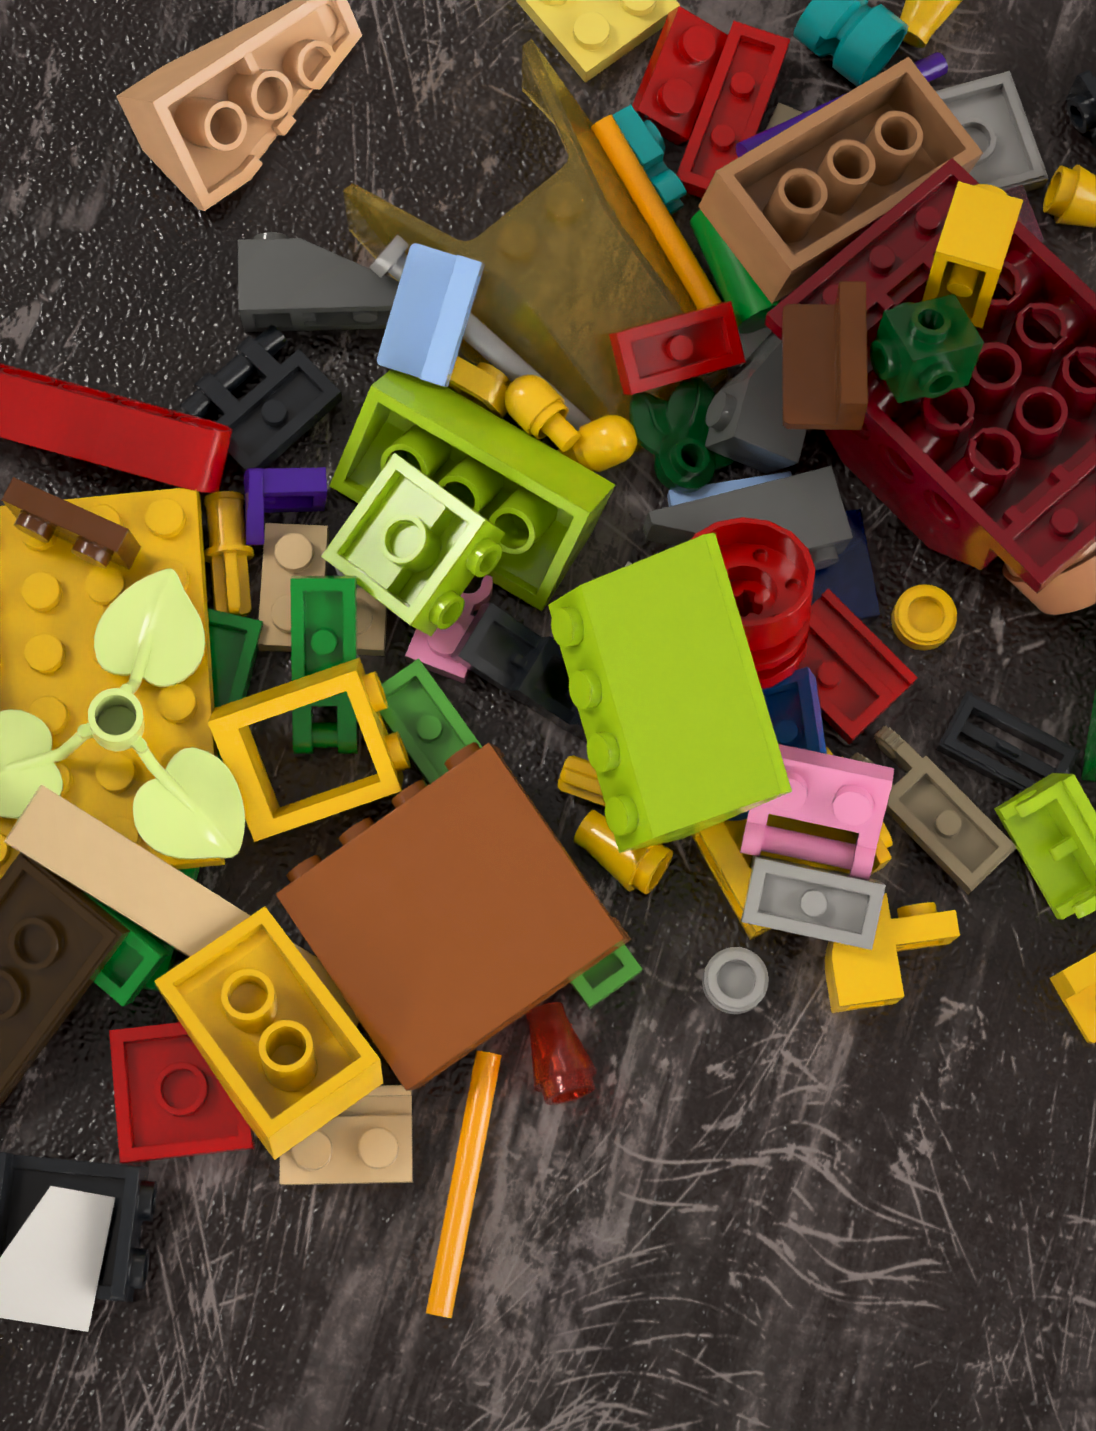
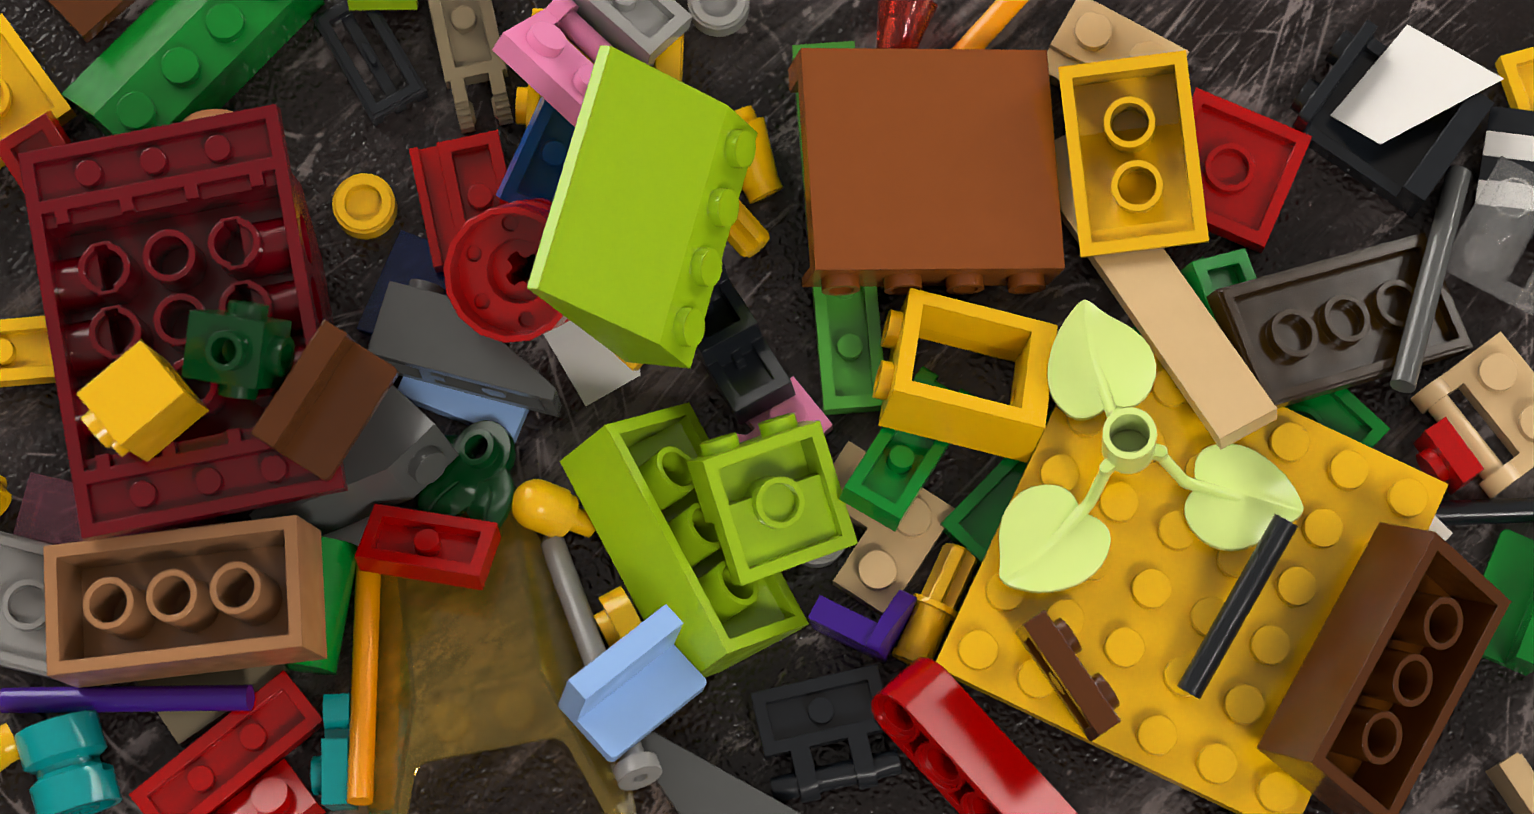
camera: 145 degrees left, 0 degrees up
yellow cylinder [504,374,581,452] -> none

